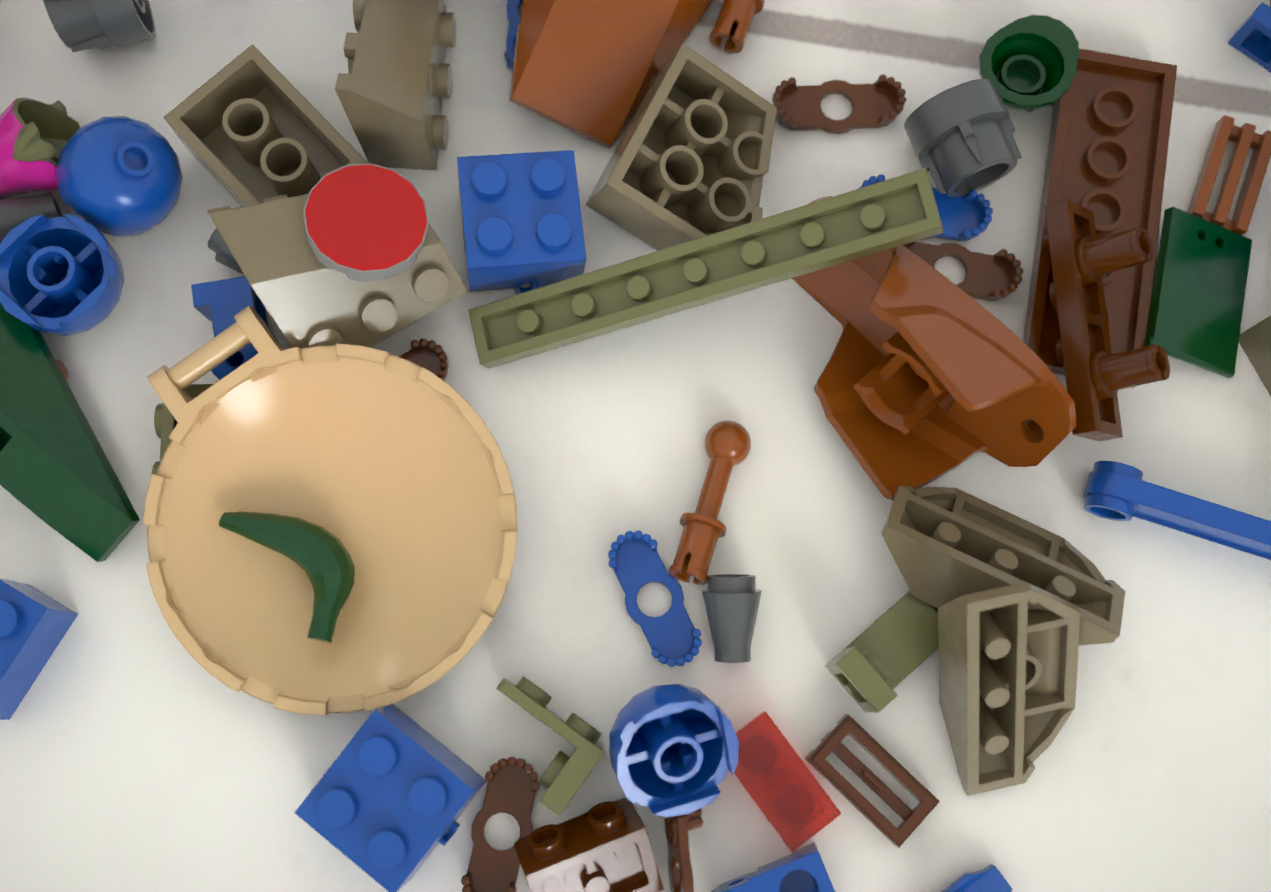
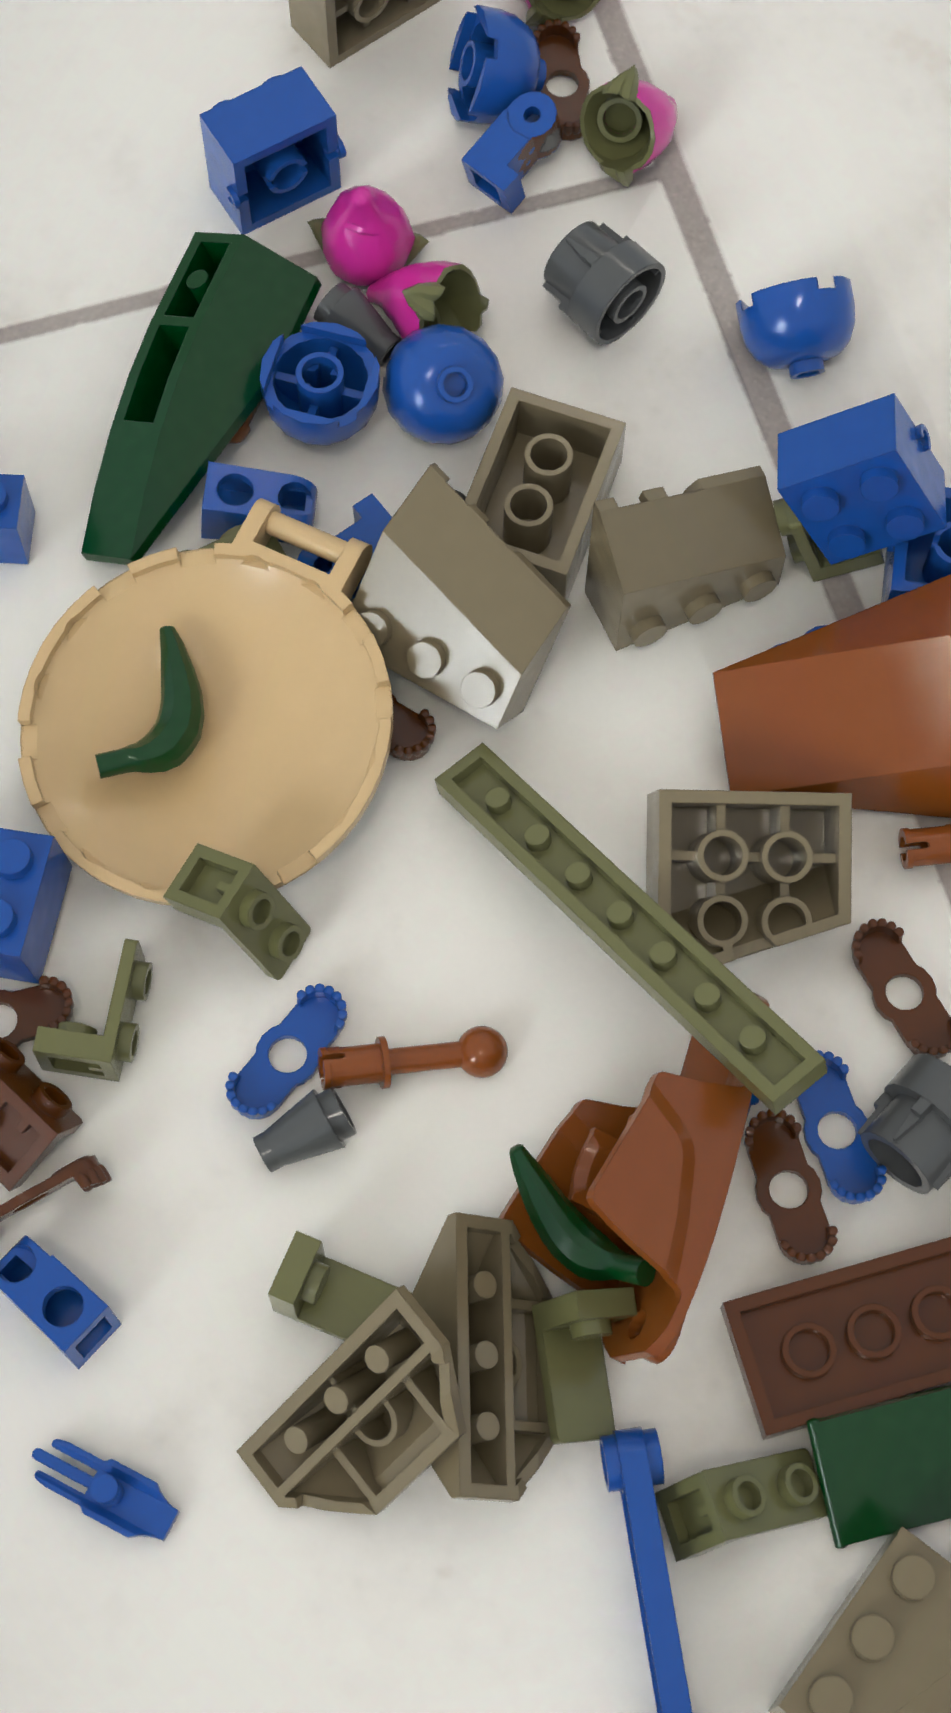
camera: 65 degrees right, 10 degrees down
red tile [303,163,429,282] -> none
blue brick [457,150,586,294] -> none
blue cylinder [609,684,739,817] -> none
clear red plate [734,711,842,852] -> none
reddish brown tile [805,714,940,848] -> none
reddish brown plate [1042,198,1170,442] -> none
none -> olive bracket [163,843,311,980]
none -> blue leg [201,461,318,543]
none -> dark green piece [509,1144,656,1287]
none -> olive bracket [531,1287,638,1445]
none -> olive bracket [655,1448,827,1562]

